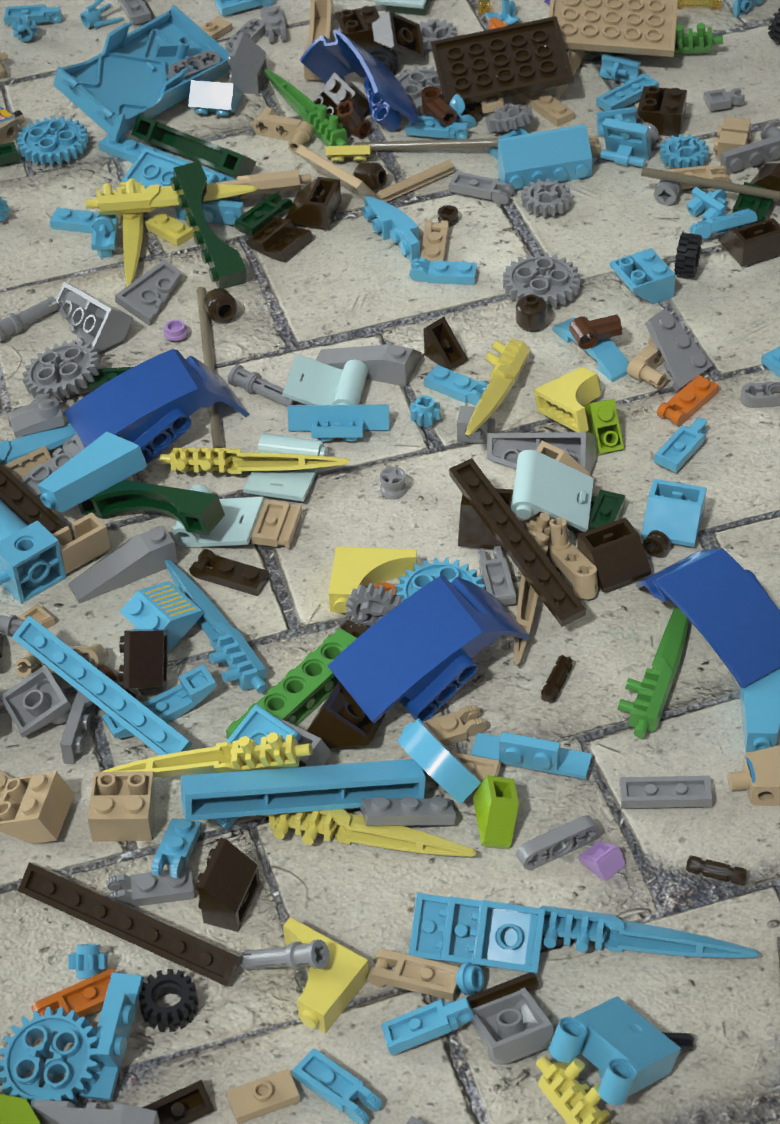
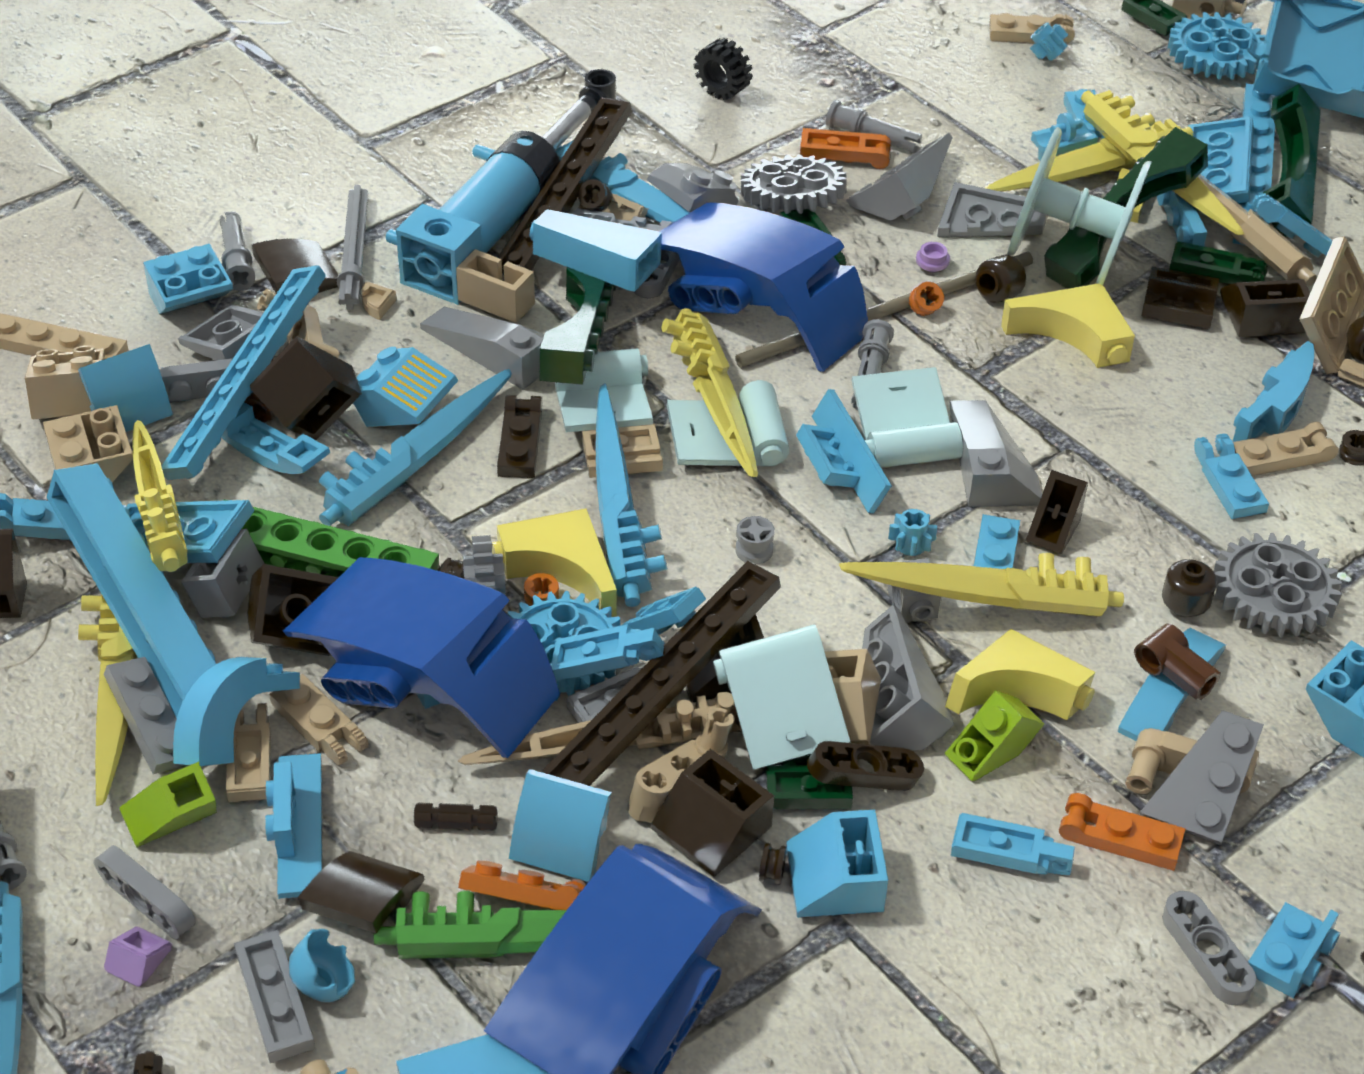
camera: 65 degrees right, 0 degrees up
none -> medium azure slope [78,344,173,432]
none -> medium azure hair [289,929,355,1003]
none -> dark brown slope [298,851,425,934]
none -> orange plate [458,861,586,910]
none -> medium azure slope [509,769,611,882]
none -> medium azure hinge [551,624,664,681]
none -> dark brown bush [578,179,612,212]
none -> medium azure piece [596,383,668,607]
none -> medium azure hinge [621,586,706,635]
none -> orange plate [800,128,891,169]
none -> dark brown beam [807,741,924,791]
none -> orange bush [909,282,944,316]
none -> light yellow arch [1001,284,1135,368]
none -> light aqua piece [1007,127,1152,285]
none -> medium azure hinge [1252,193,1333,258]

